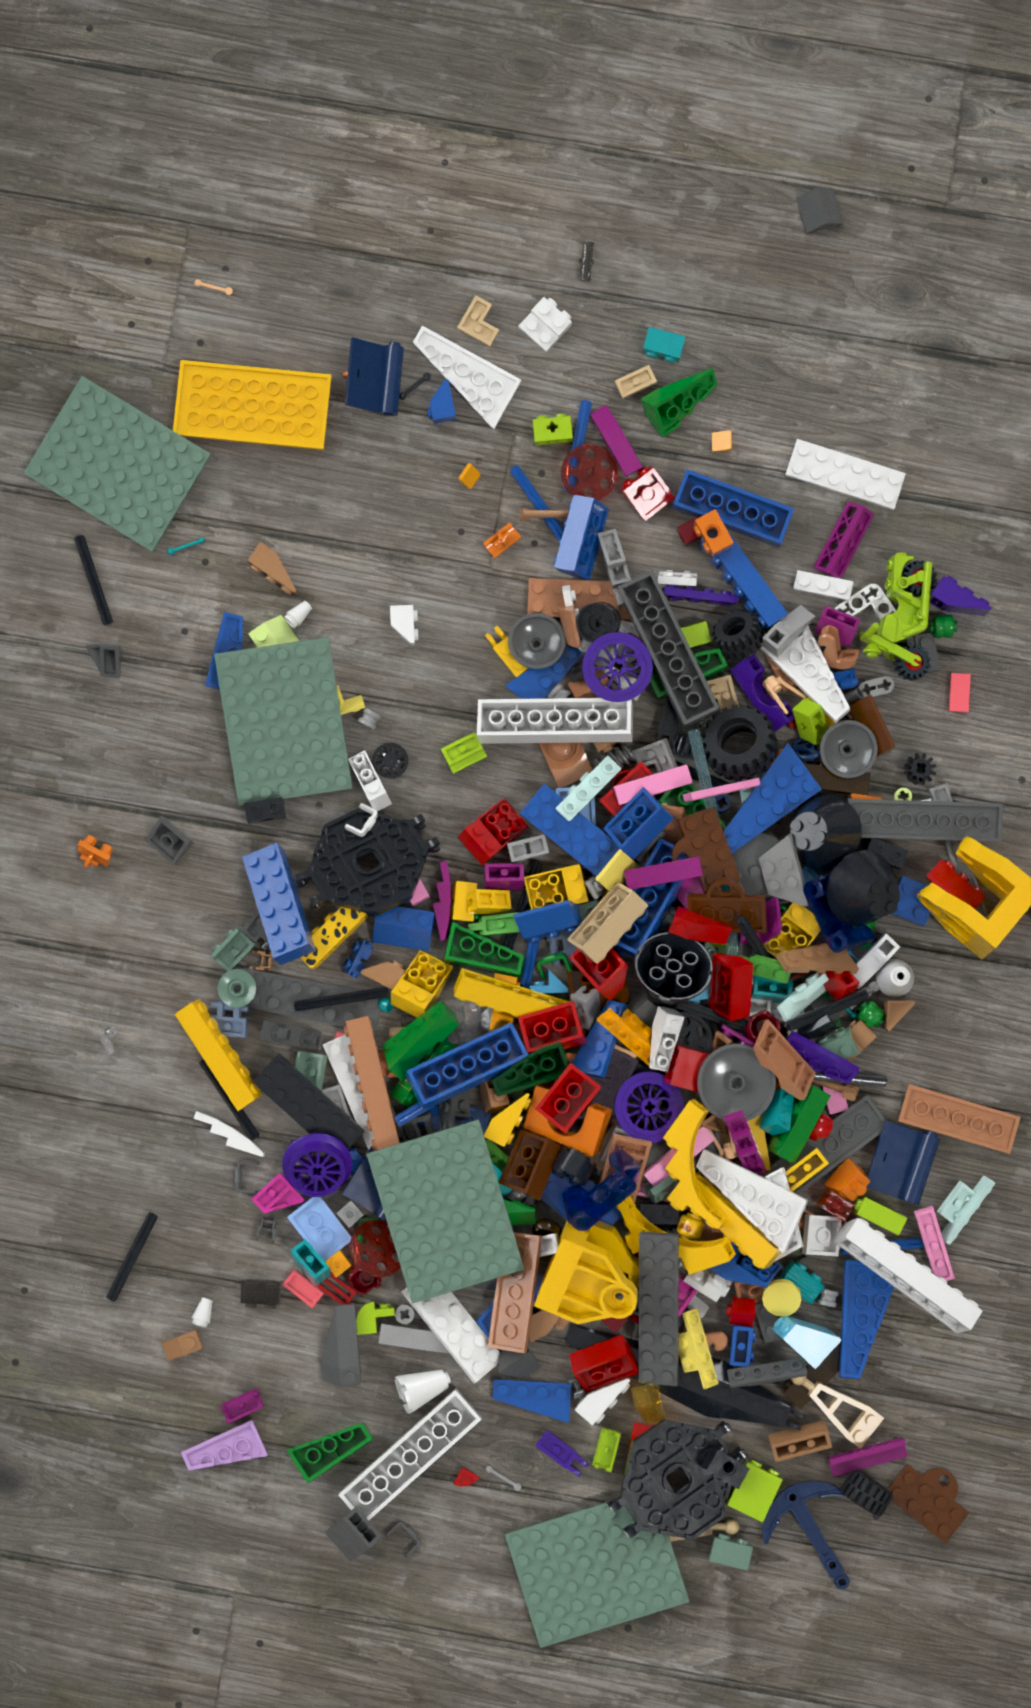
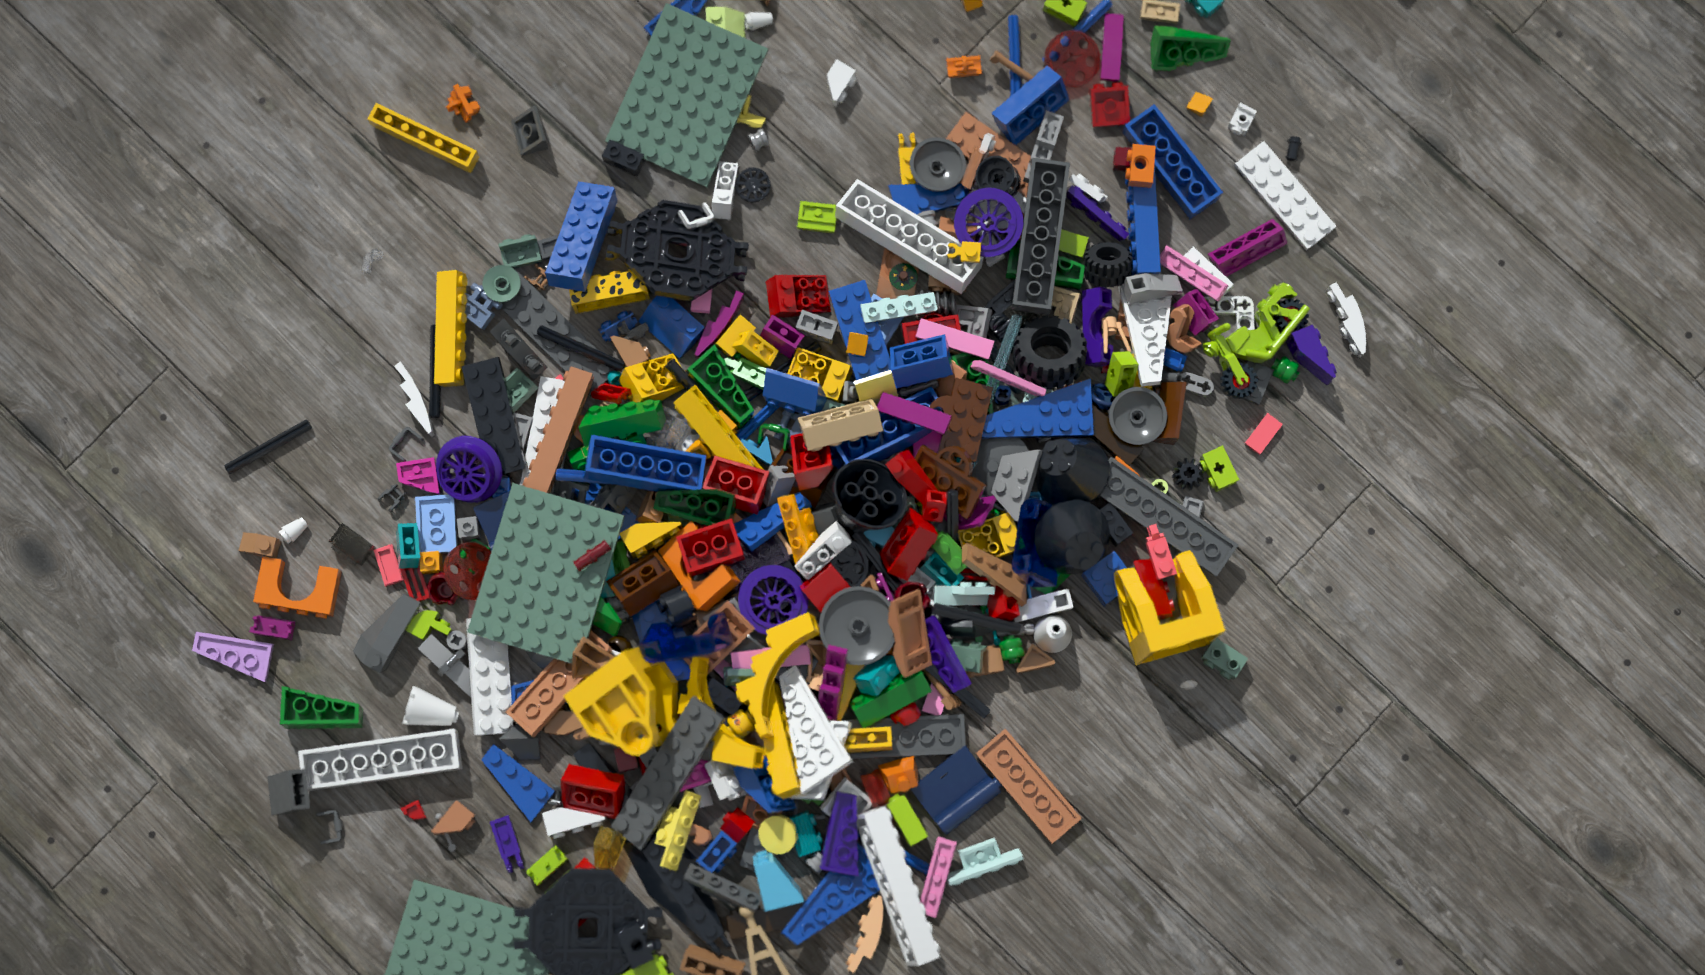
camera: 30 degrees right, 5 degrees down
none -> orange arch [253,556,342,619]
none -> yellow brick [368,103,479,173]
none -> nougat slope [431,800,475,835]
none -> dark grey piece [436,649,465,677]
none -> medium nougat slope [572,636,615,679]
none -> dark red pin [573,540,612,572]
none -> red tile [591,383,632,404]
none -> clear smoke bracket [617,321,649,340]
none -> black pin [665,359,700,391]
none -> dark purple wing [819,791,859,876]
none -> light orange slope [846,332,869,356]
none -> light nougat slope [846,895,883,973]
none -> piece [889,263,918,290]
none -> red brick [922,489,947,522]
none -> yellow plate [947,241,981,263]
none -> coral hinge [1146,524,1177,580]
none -> bright pink tile [1160,245,1229,301]
none -> lime brick [1199,445,1240,492]
none -> white brick [1228,103,1257,135]
none -> black pin [1285,136,1302,161]
none -> white slope [1326,282,1366,358]

